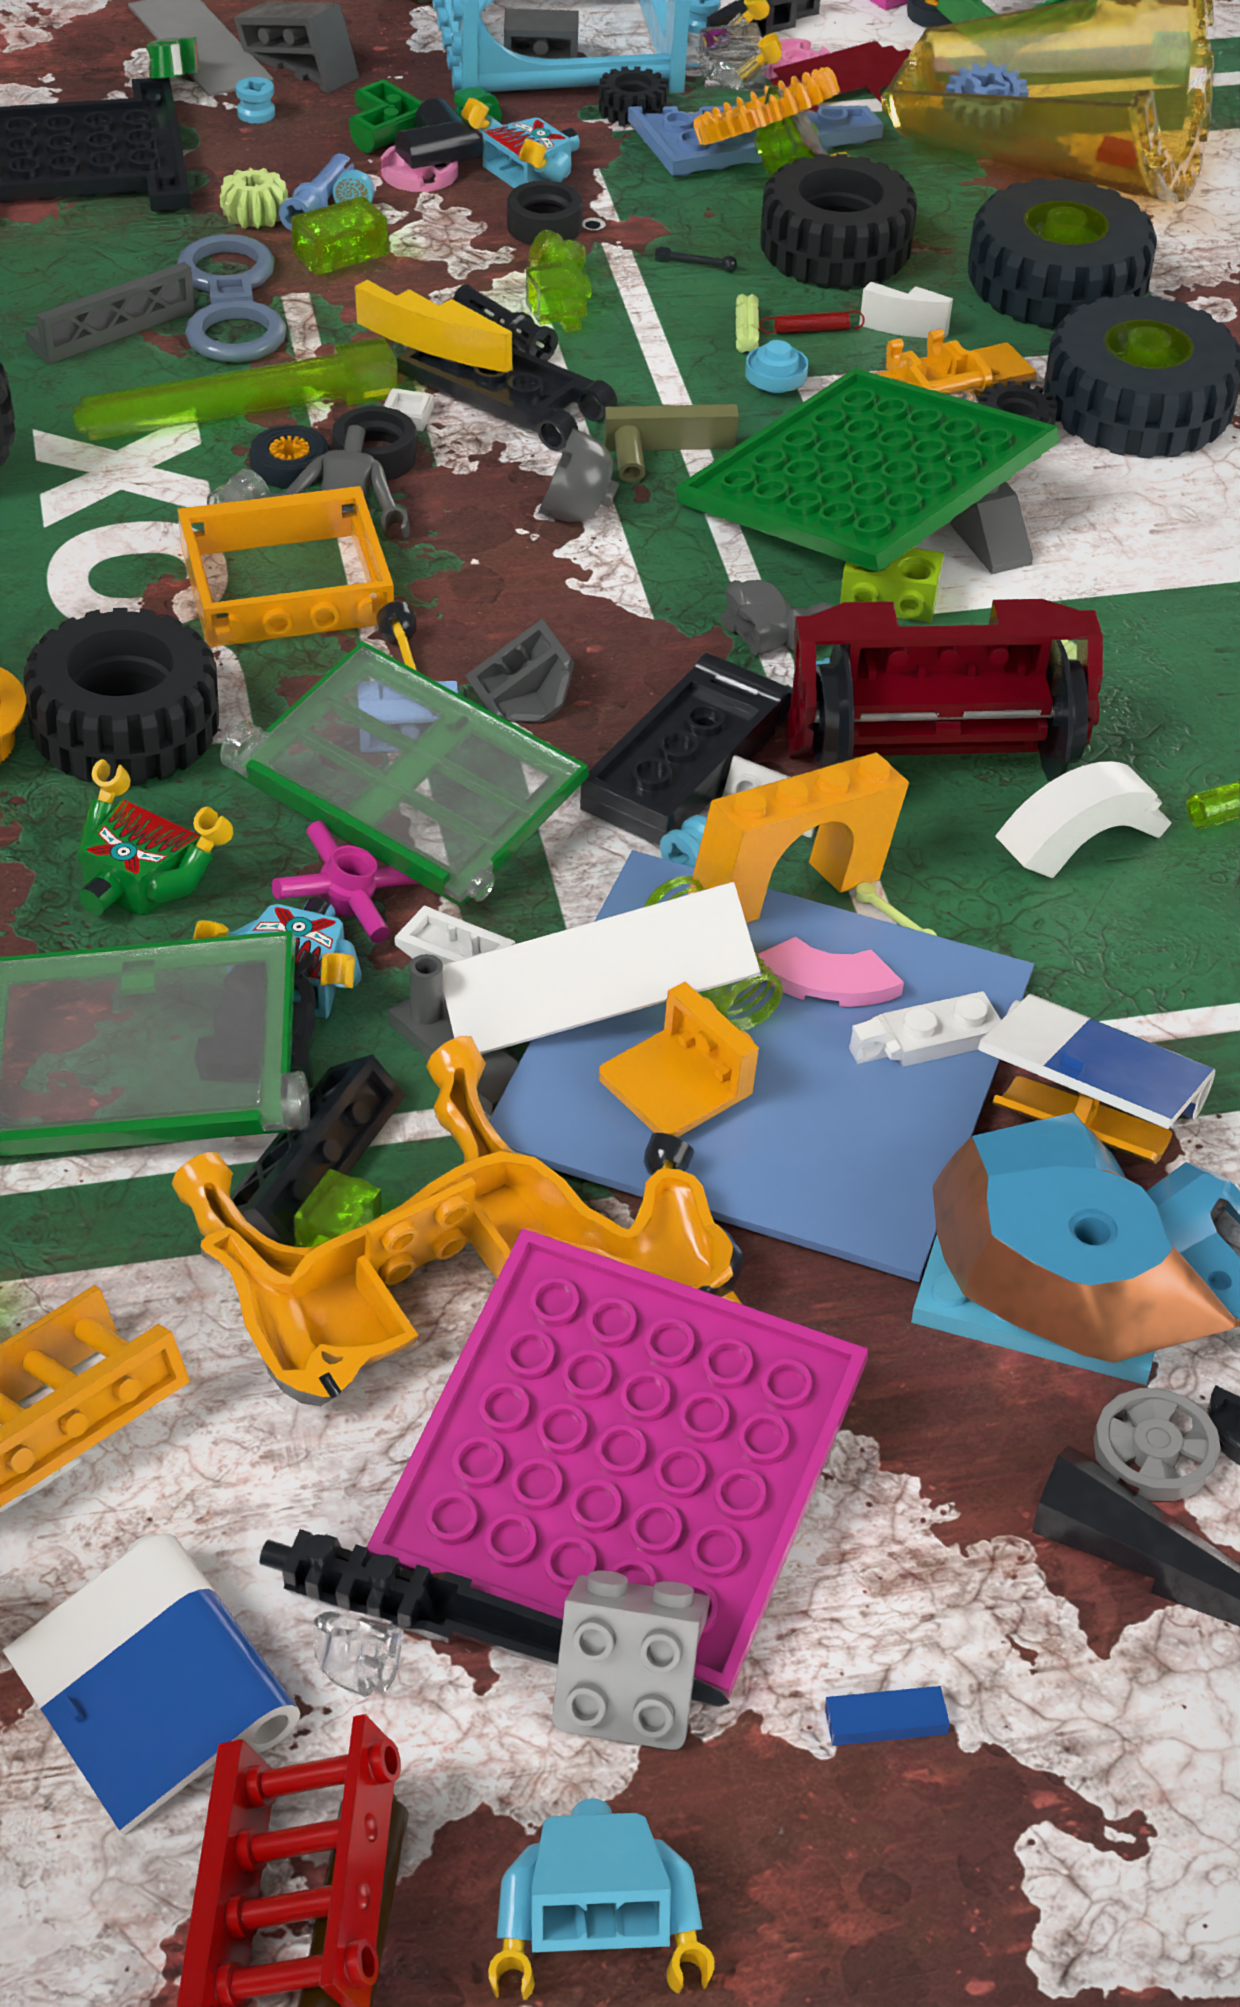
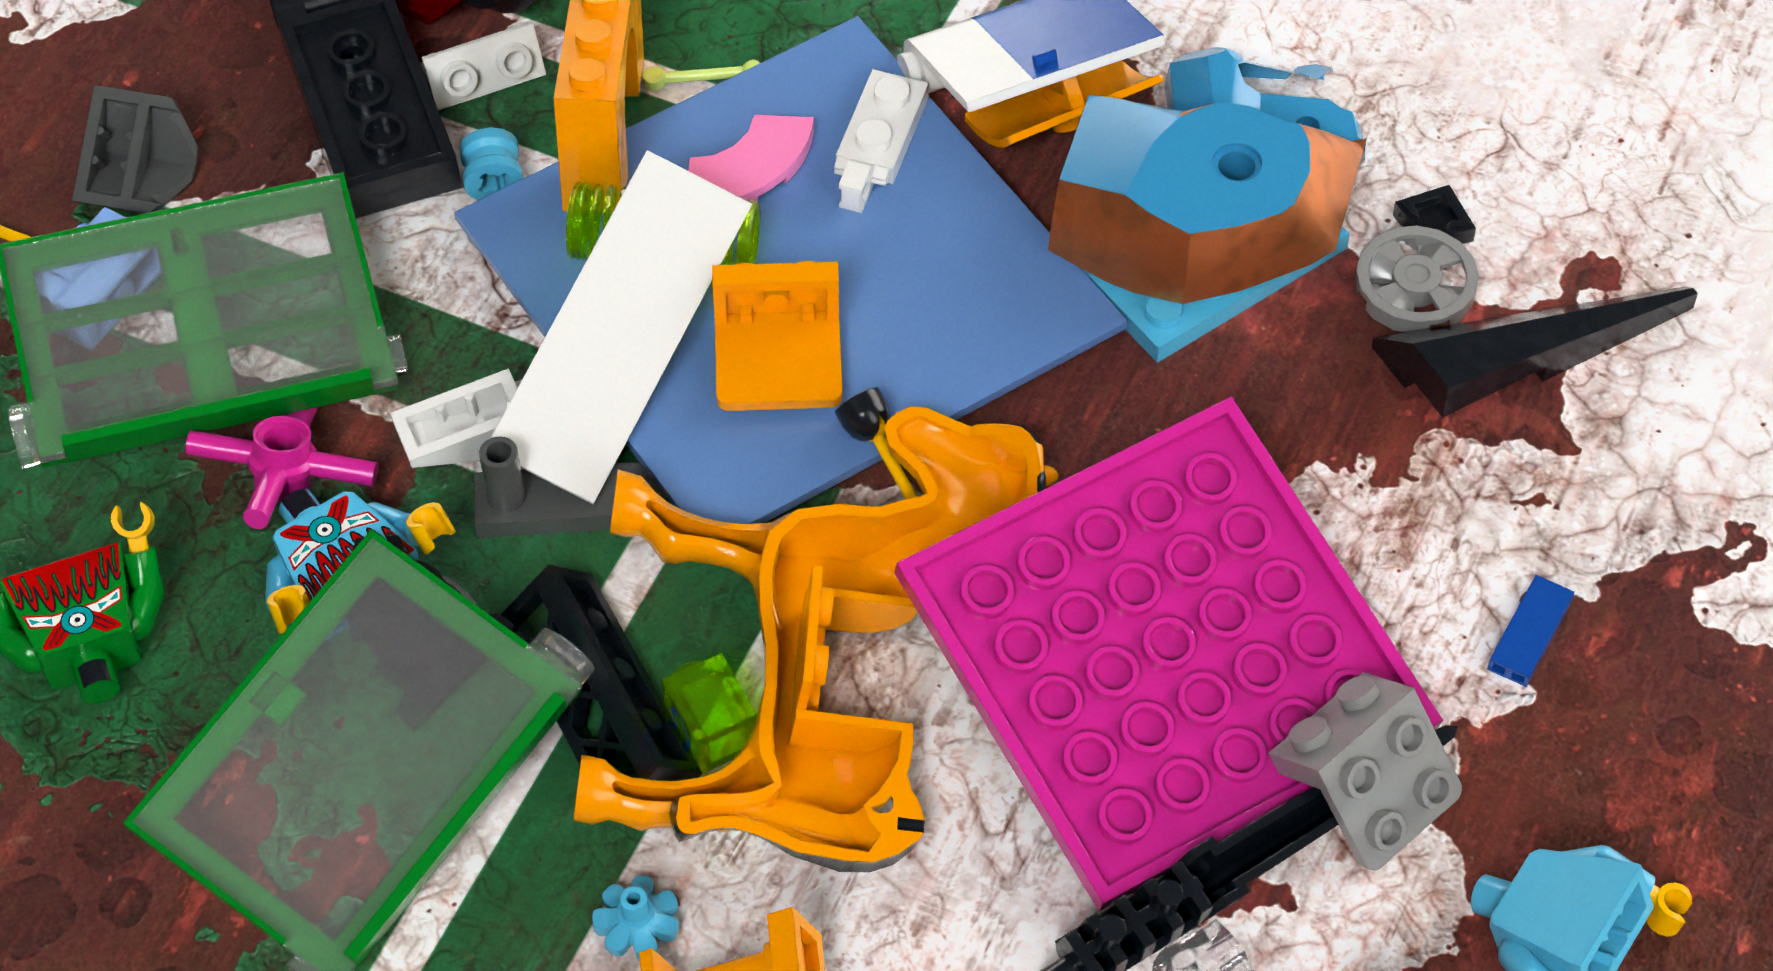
camera: 50 degrees left, 10 degrees up
none -> medium azure plant [592,876,680,961]

